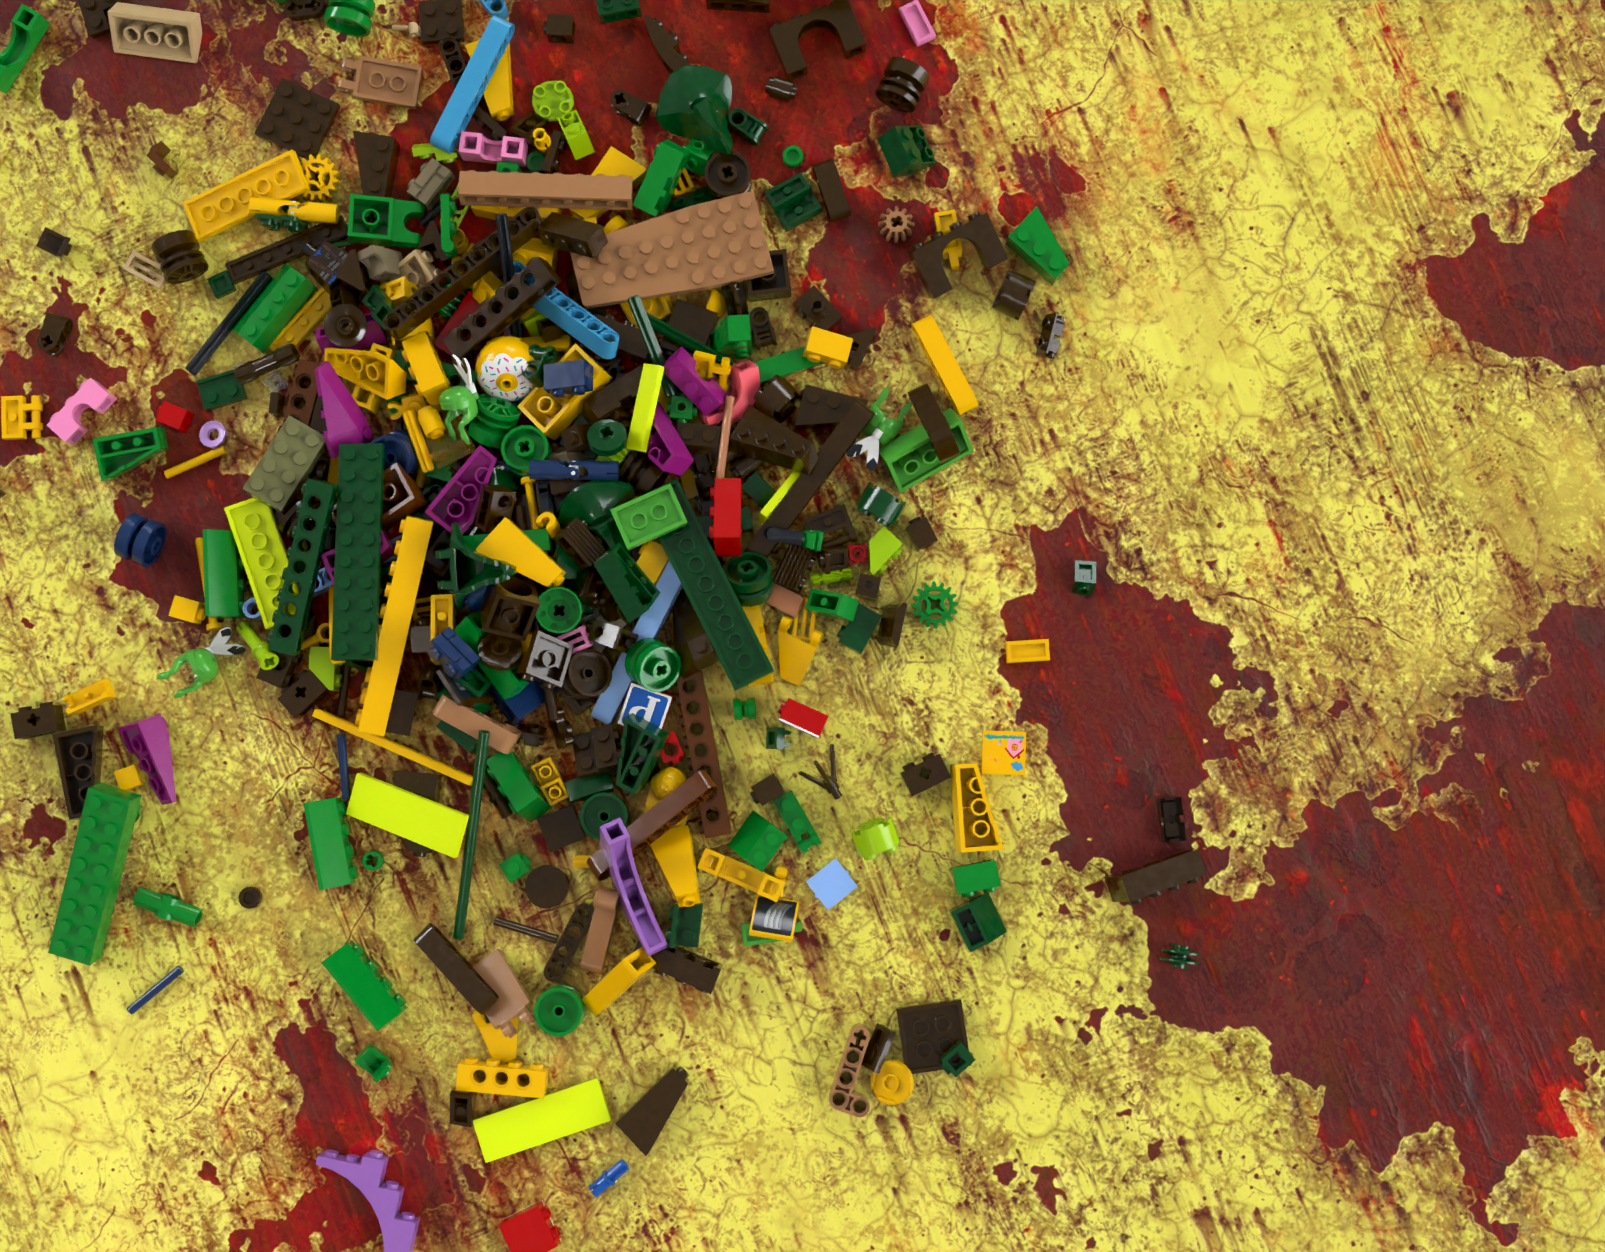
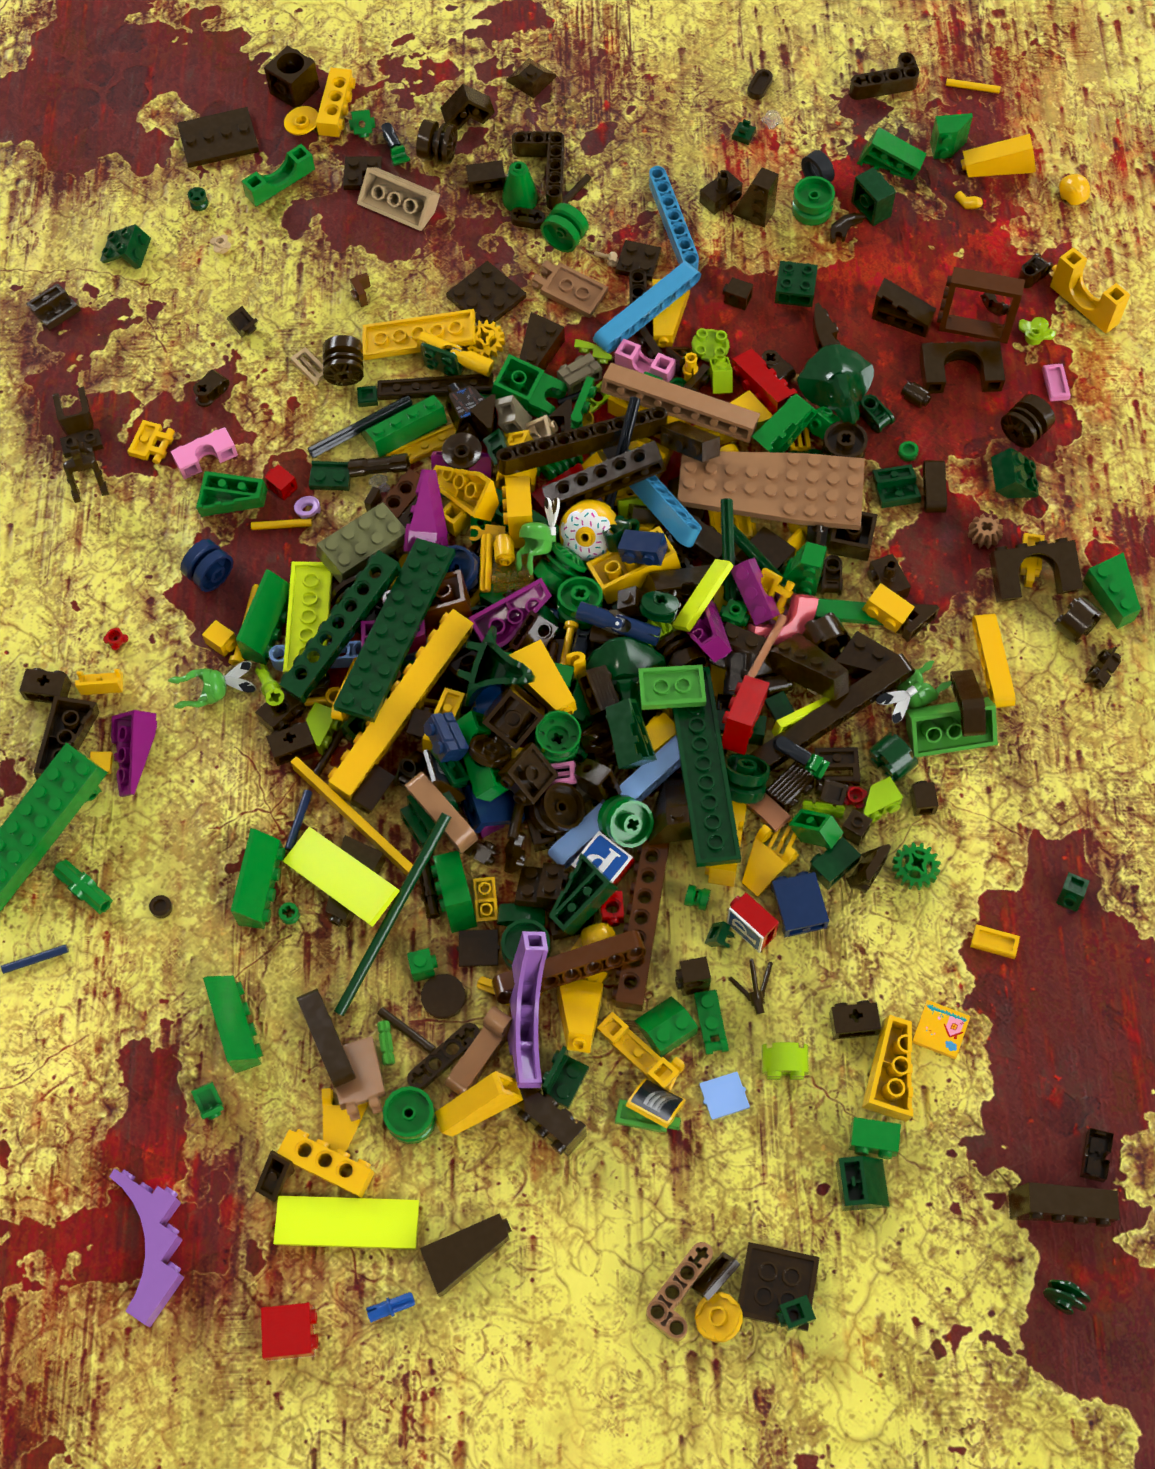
camera: 20 degrees right, 20 degrees down
none -> red plate [103,628,128,650]
none -> bright green axle [377,1020,395,1066]
none -> red wedge [732,348,797,415]
none -> dark blue panel [771,871,829,938]

